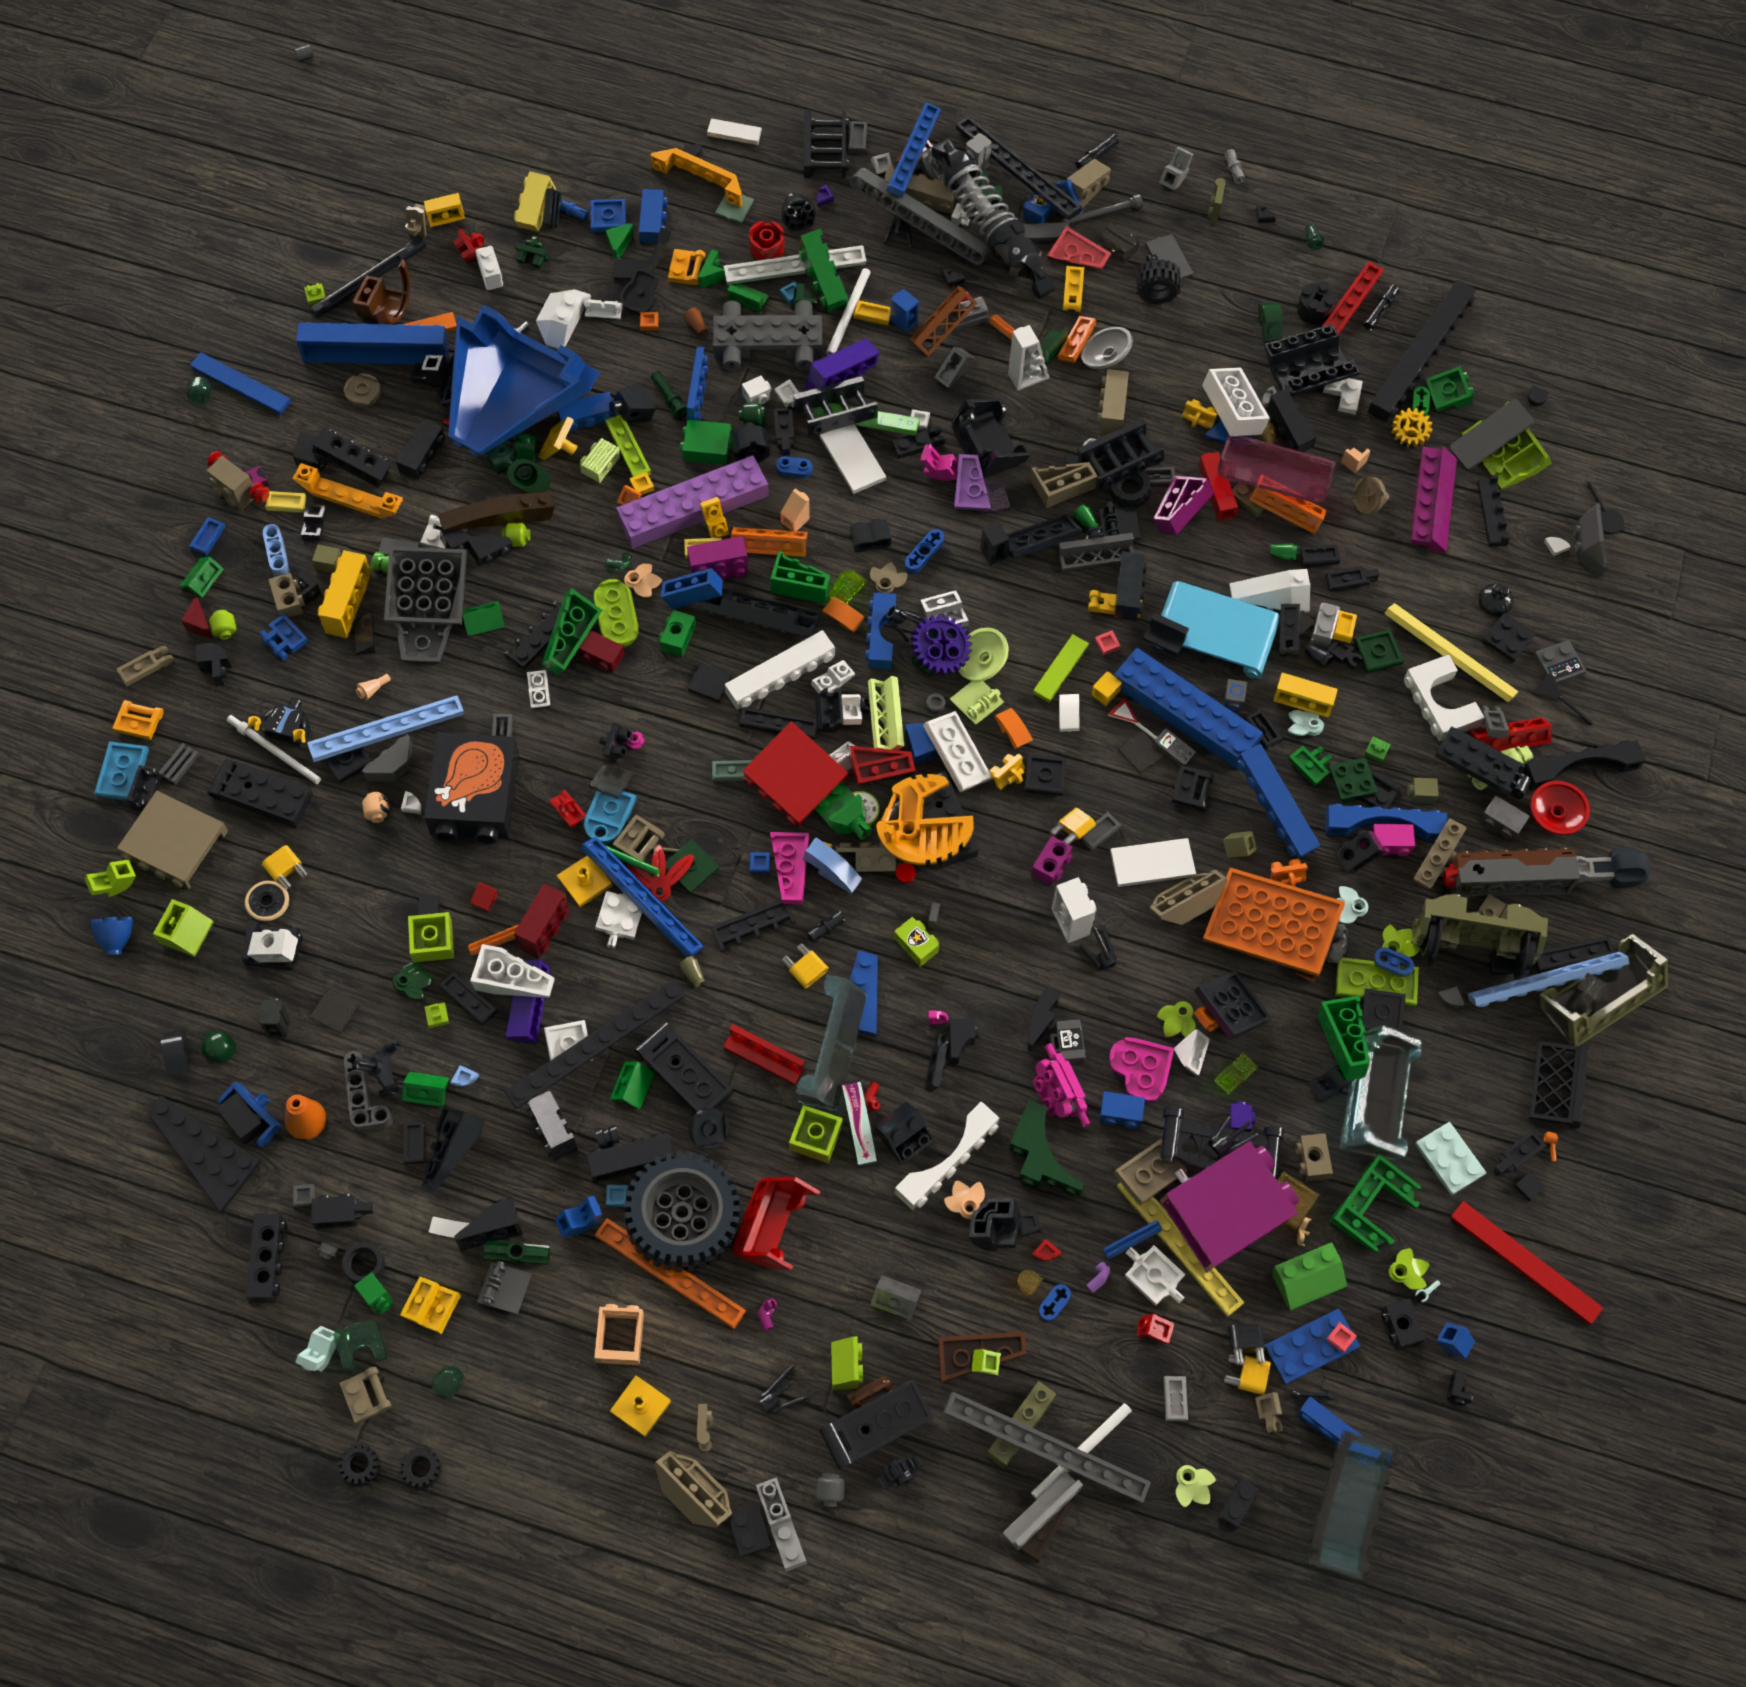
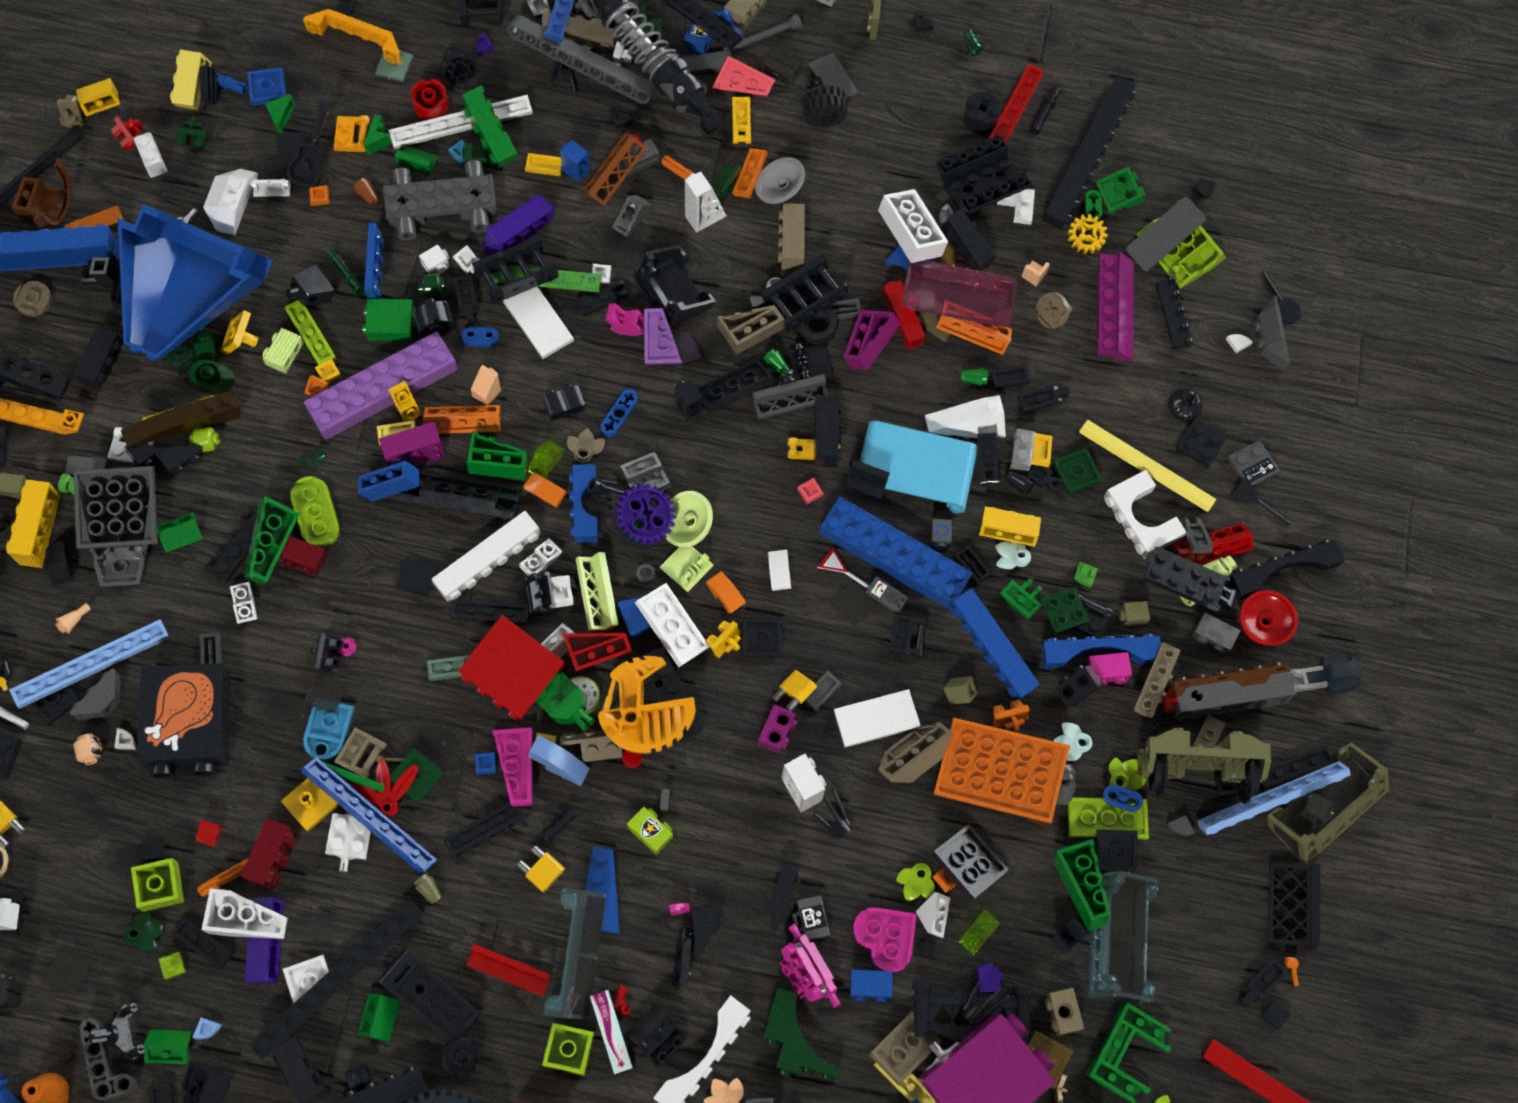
camera: 10 degrees left, 5 degrees up
red hips [549,790,586,828] -> none
blue brick [557,392,616,432] -> none
light nougat plate [624,564,662,598] -> none
blue brick [639,189,668,244] -> none
green brick [658,610,696,657] -> none
white piece [826,268,871,355] -> none
lime tile [1033,634,1089,702] -> none
yellow panel [1091,672,1122,706] -> none
yellow hips [1182,399,1218,429] -> none
dark green brick [1258,302,1283,341] -> none
light aqua plate [1415,1122,1486,1196] -> none

